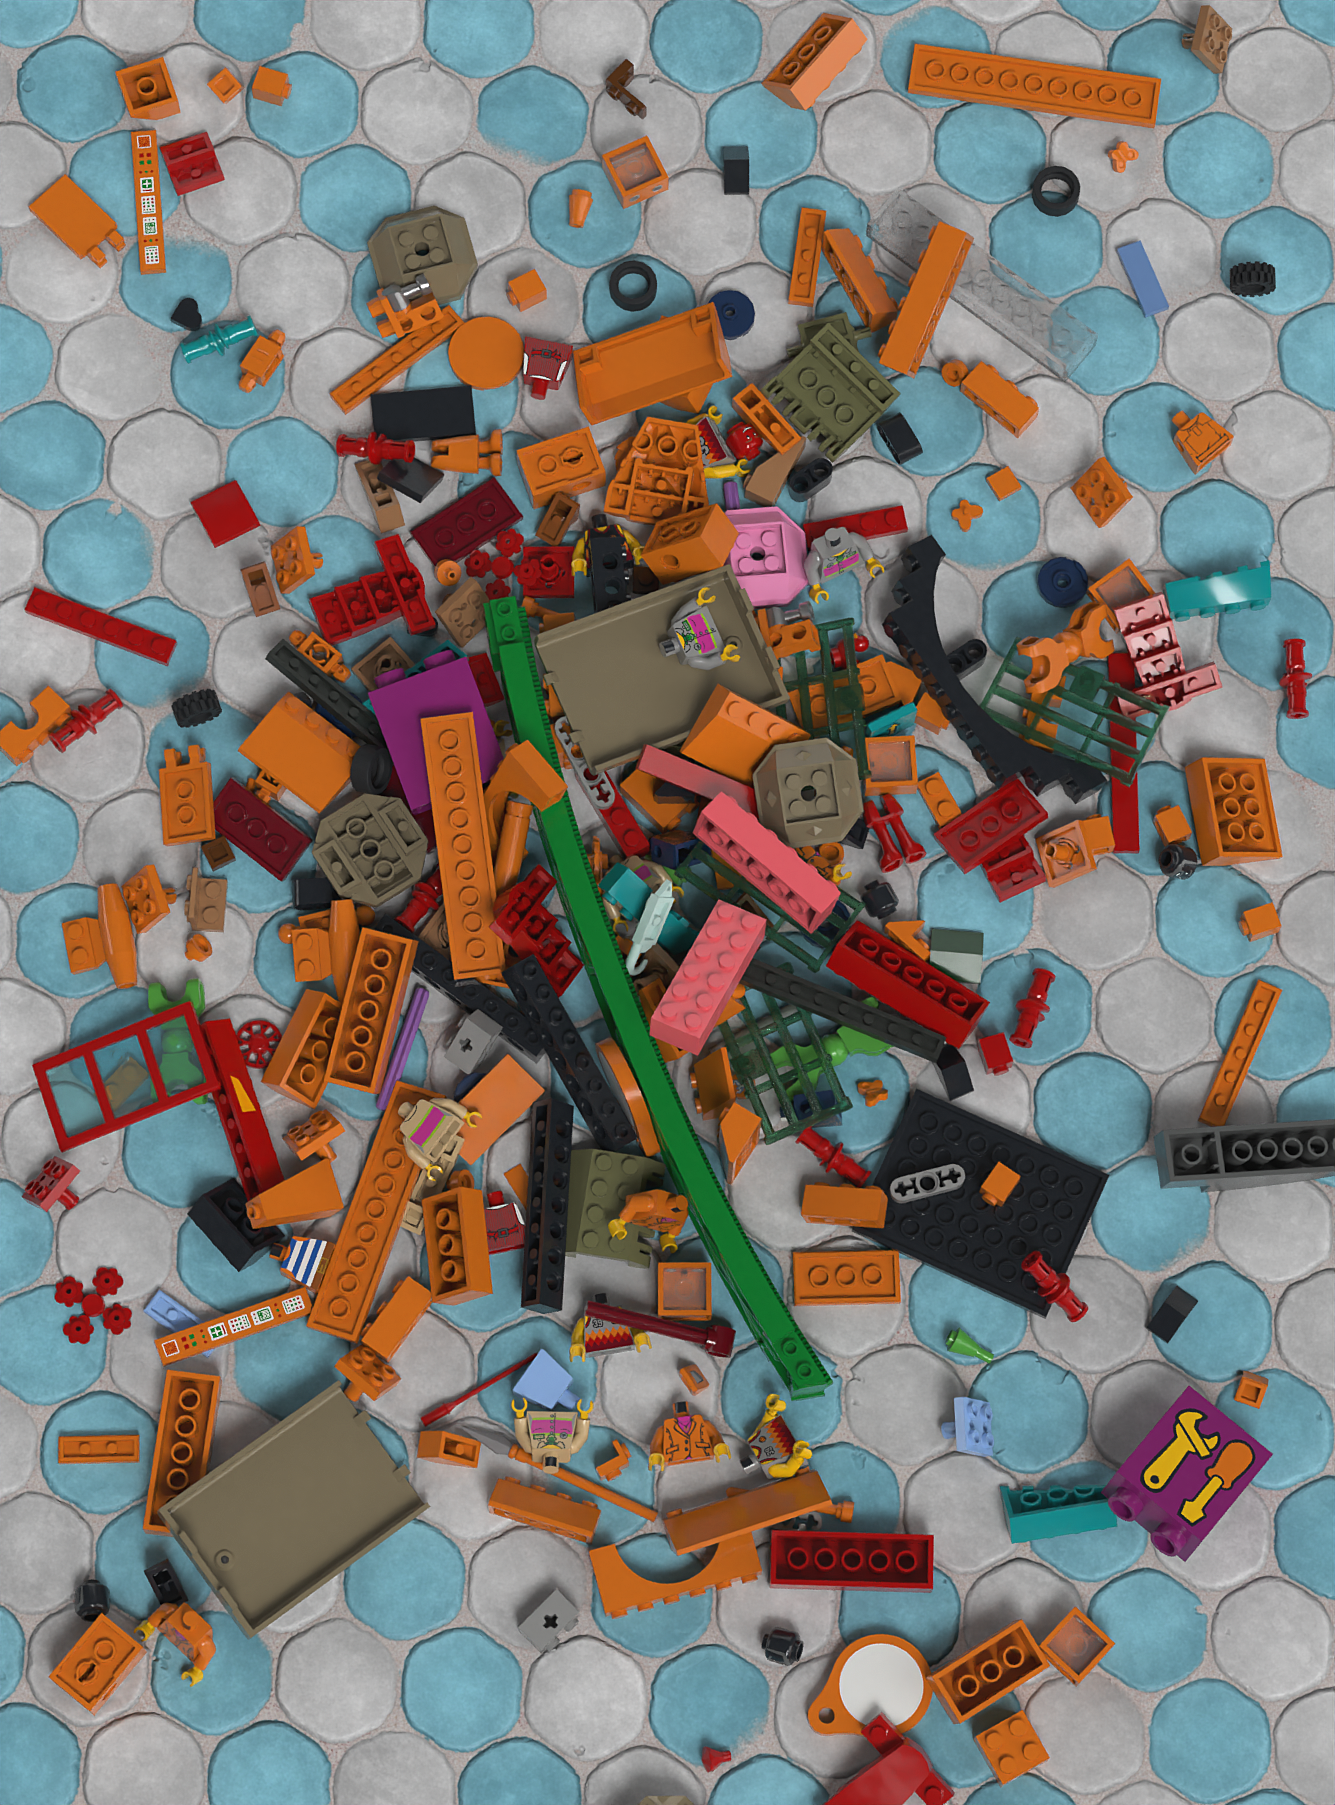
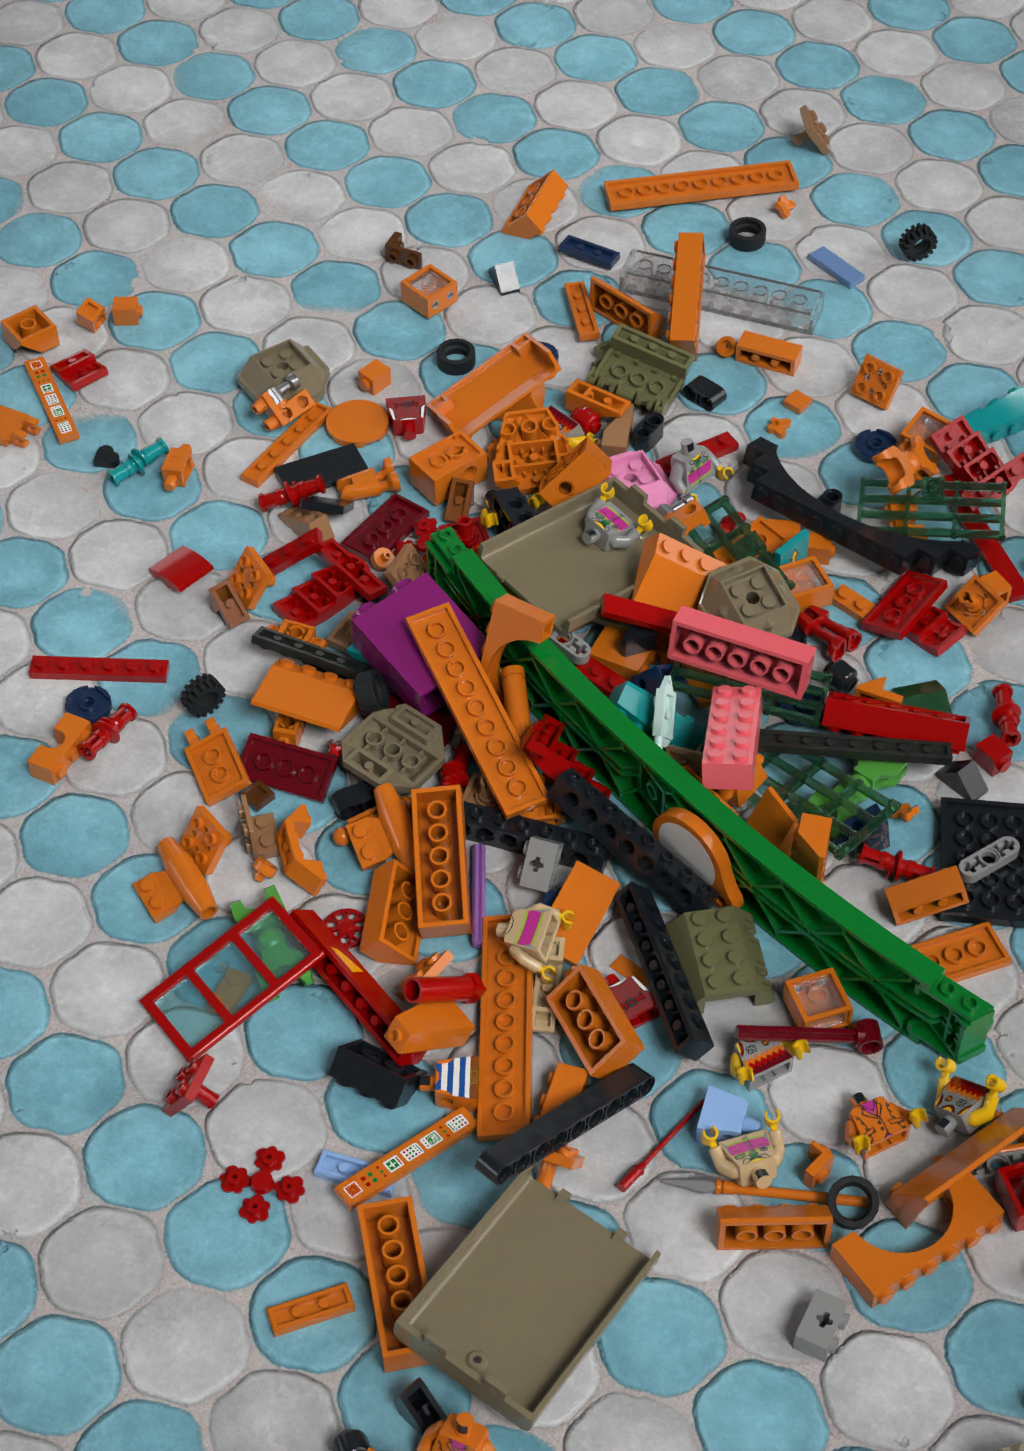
camera: 15 degrees left, 25 degrees down
orange slope [417,1431,481,1468] -> none
orange cone [569,189,593,228] -> none
orange torso [608,1189,689,1254] -> none
orange slope [679,1364,709,1396] -> none
orange torso [1171,410,1234,475] -> none
none -> dark blue plate [65,685,112,725]
none -> red plate [263,527,324,575]
none -> orange slope [275,804,327,896]
none -> red axle [327,739,342,757]
none -> red piece [404,973,487,1004]
none -> black beam [475,1063,655,1185]
none -> dark blue plate [559,234,620,270]
none -> black tyre [825,1175,880,1230]

